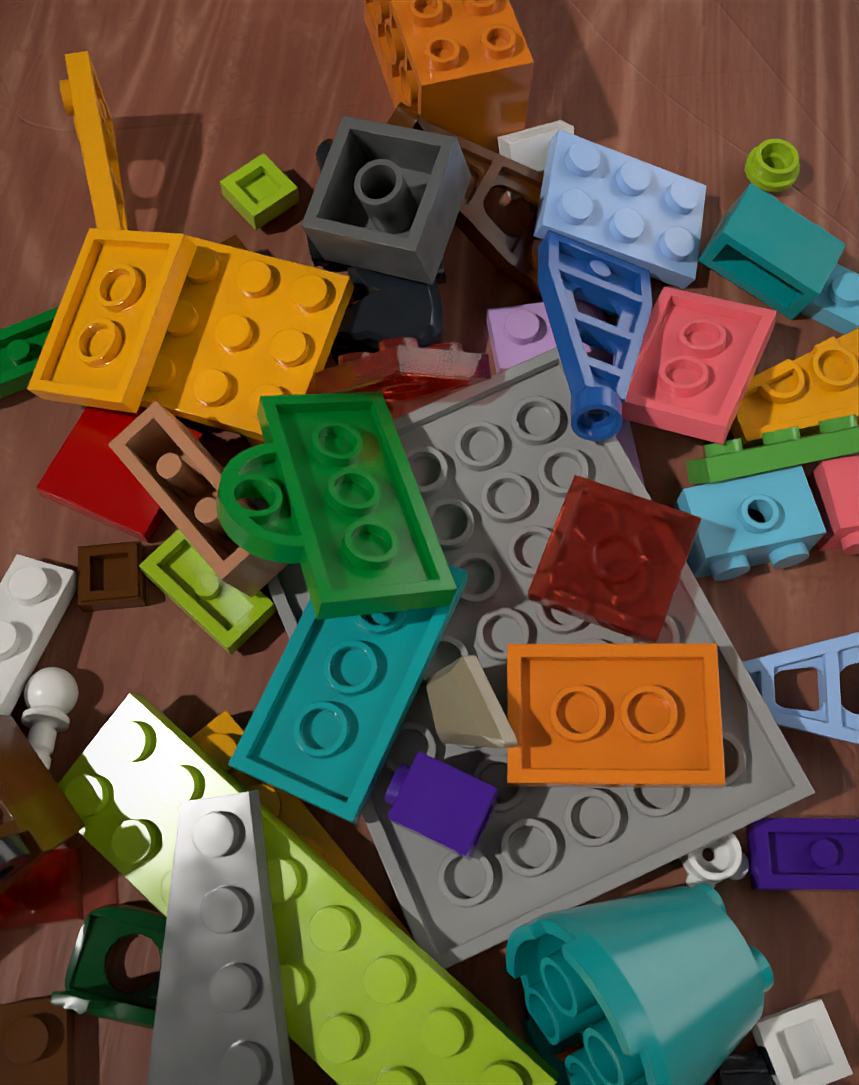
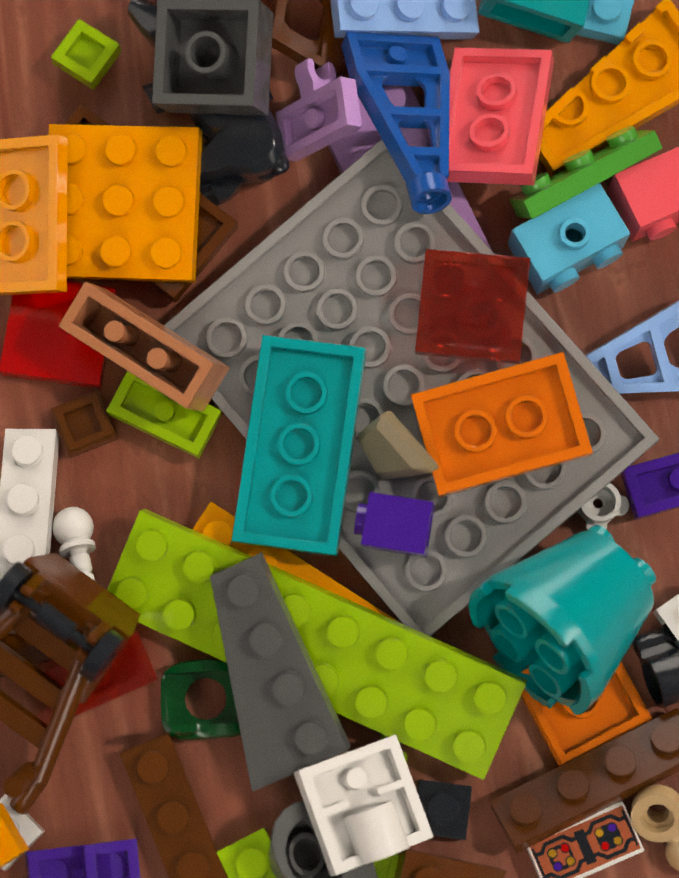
camera: 15 degrees left, 10 degrees up
green plate [216,392,457,620] -> none
clear red plate [314,337,491,403] -> none
none -> lavender plate [276,58,362,162]

